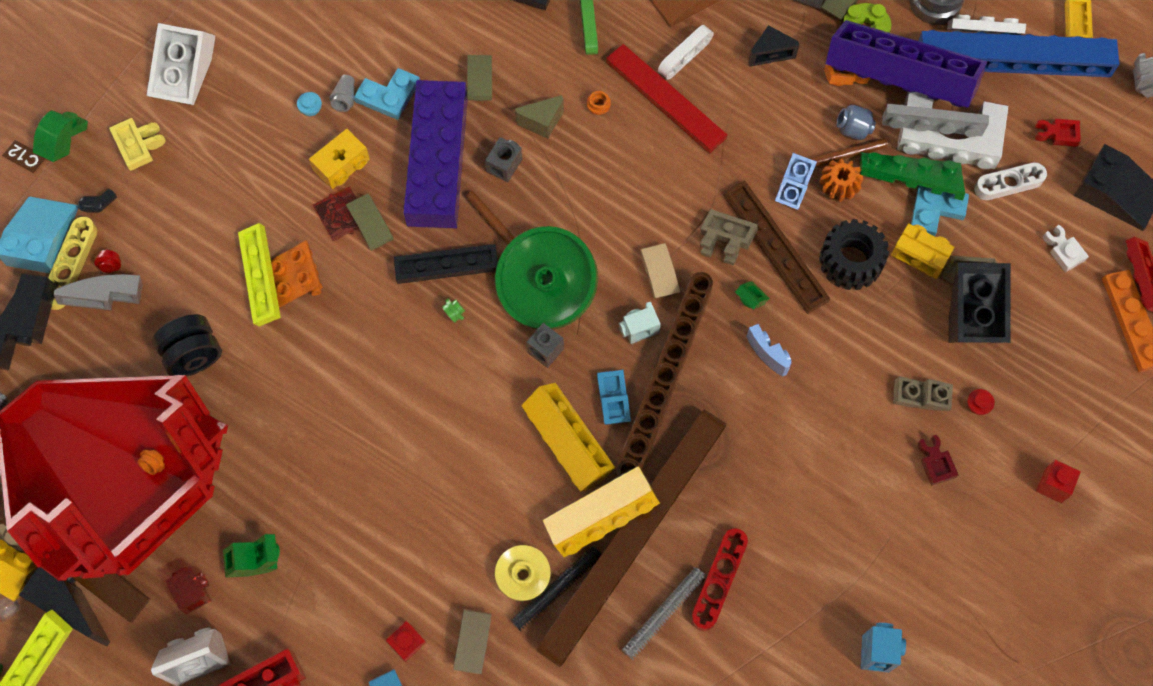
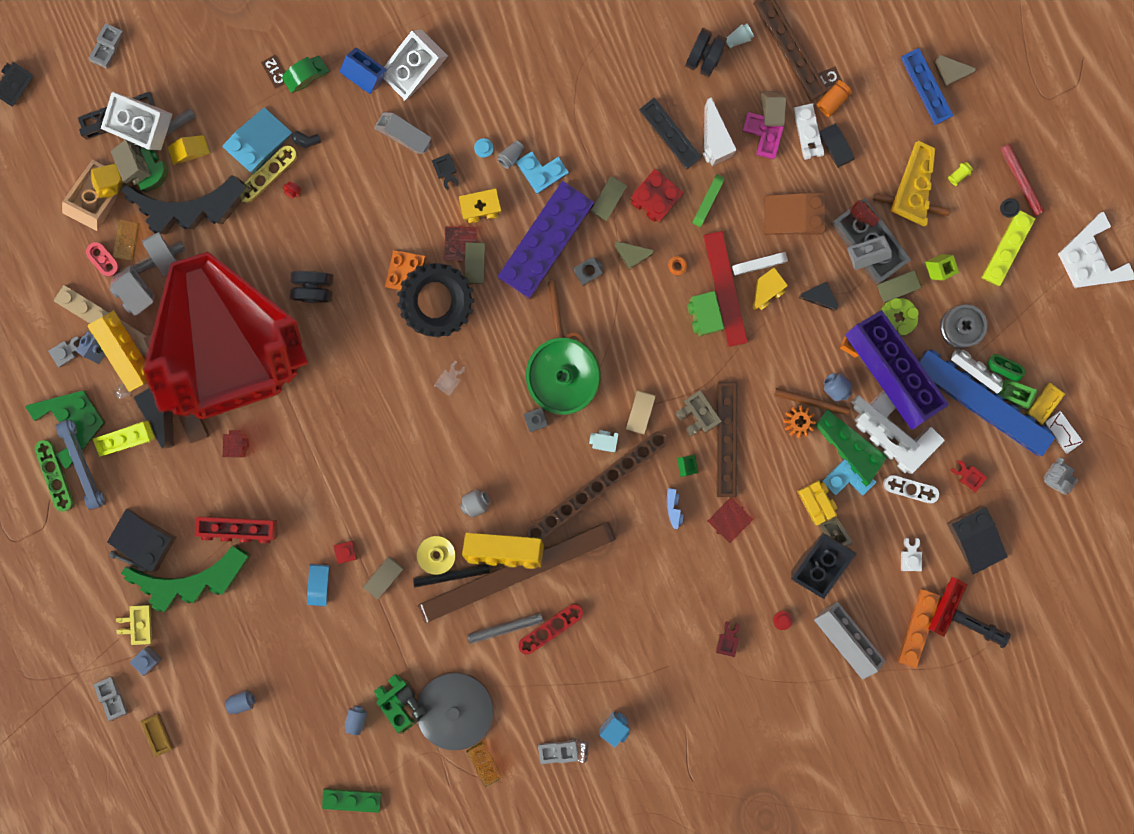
camera: 35 degrees right, 20 degrees up
light grey slope [54,274,143,310] -> none
light yellow hinge [109,118,166,171] -> none
orange plate [138,450,165,475] -> none
white slope [151,628,231,686] -> none
green brick [223,534,280,578] -> none
neon yellow plate [238,223,281,327] -> none
black plate [394,244,498,284] -> none
bright green plate [442,298,465,322] -> none
yellow brick [521,383,615,492] -> none
dark azure slope [597,370,631,425] -> none
light blue slope [775,153,817,210] -> none
black tyre [819,219,889,290] -> none
dark tan slope [893,376,953,411] -> none
red brick [1036,459,1081,503] -> none
none -> blue brick [339,47,387,94]
none -> light grey slope [374,112,431,154]
none -> black tyre [397,263,475,337]
none -> black plate [432,154,459,190]
none -> clear plate [434,361,465,396]
none -> light grey head [460,489,490,517]
none -> red plate [630,168,684,223]
none -> bright green brick [687,291,724,337]
none -> clear red piece [707,497,753,543]
none -> yellow slope [753,268,788,310]
none -> light grey brick [814,601,886,680]
none -> green plate [987,354,1026,381]
none -> bright green slope [998,379,1038,409]
none -> white tile [1044,411,1083,453]

